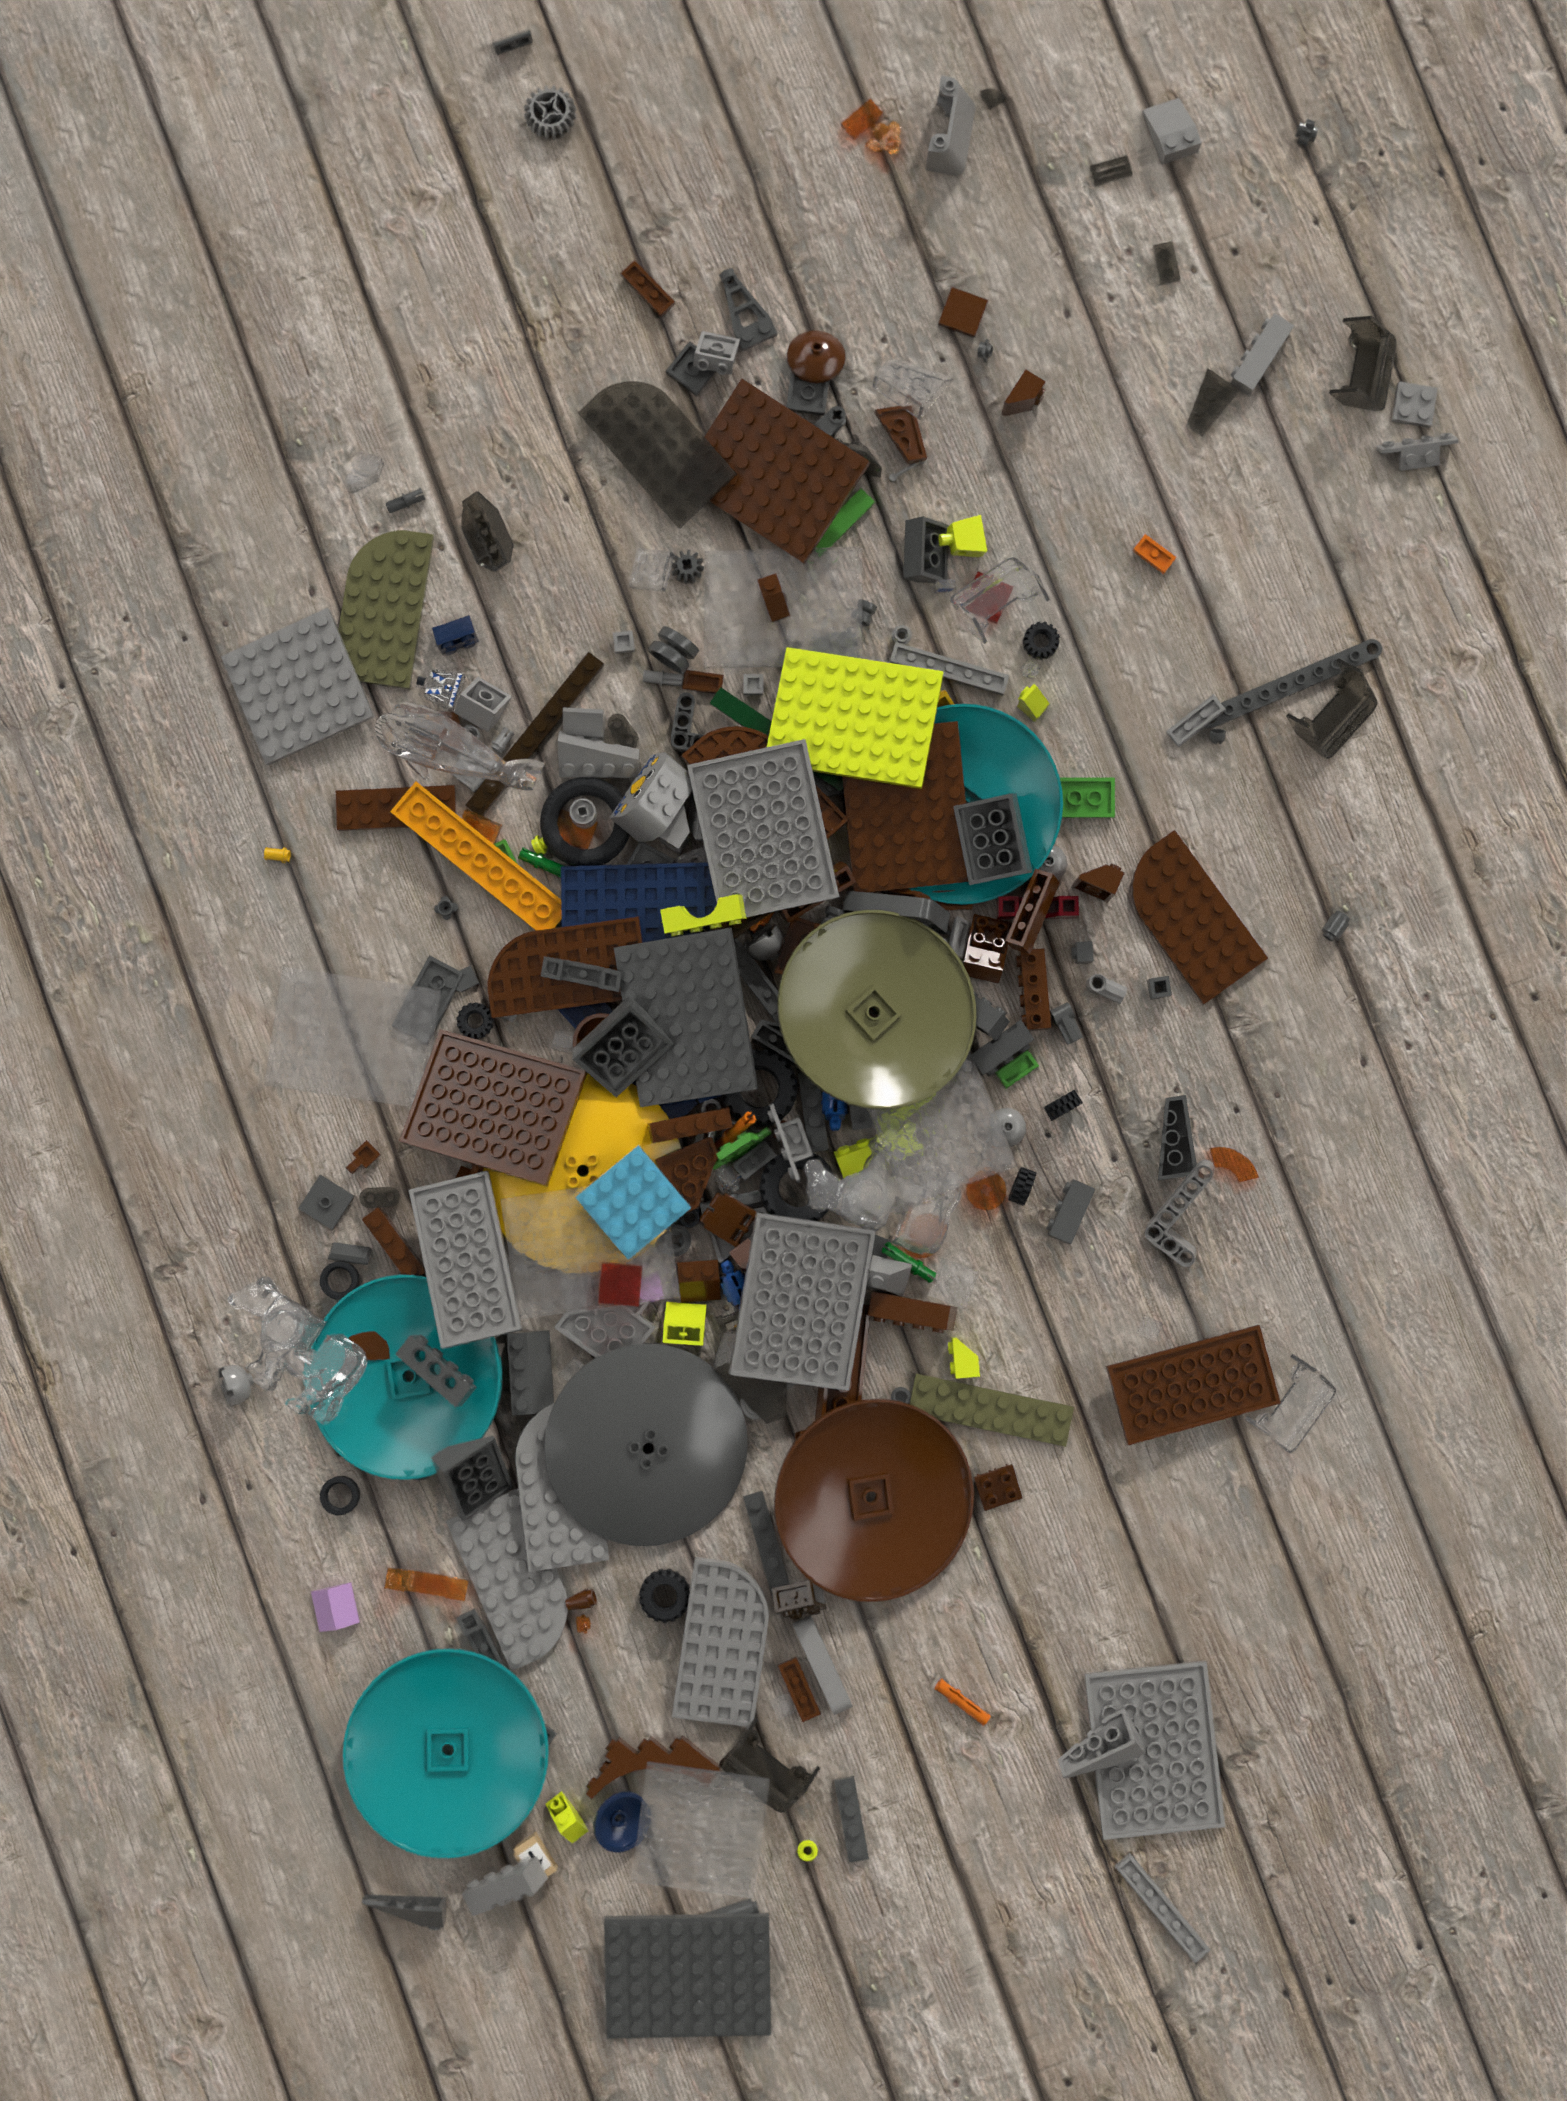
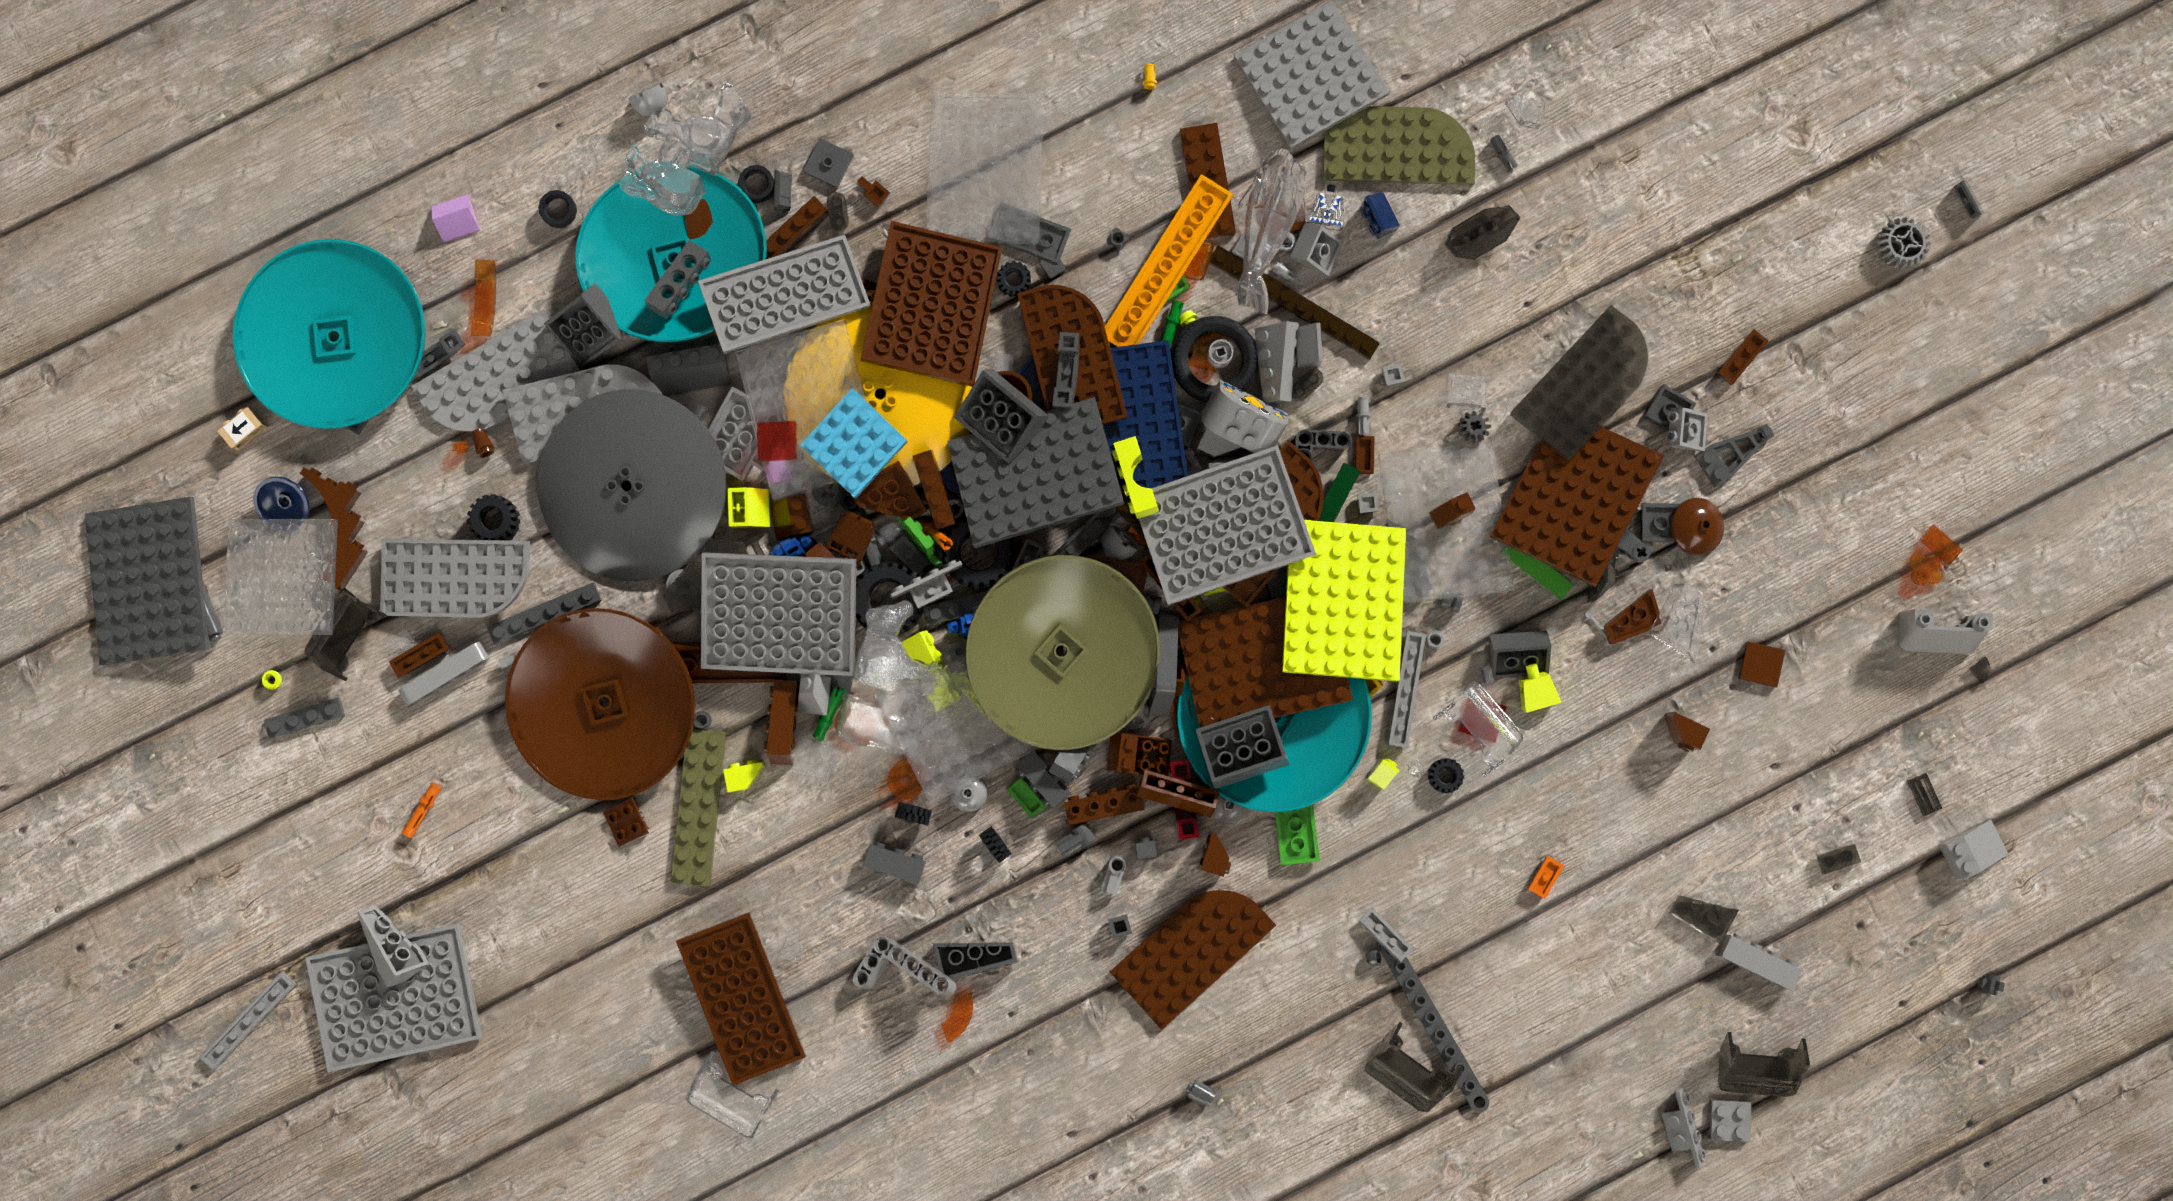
camera: 85 degrees right, 0 degrees up
dark grey wedge [362,1894,447,1930] -> none
light grey wedge [462,1856,548,1916] -> none
neon yellow slope [546,1791,588,1844] -> none
dark grey wheel [648,626,699,674] -> none
dark brown bracket [772,1580,827,1620] -> none
light grey tile [949,916,970,960] -> none
dark grey plate [977,339,993,362] -> none

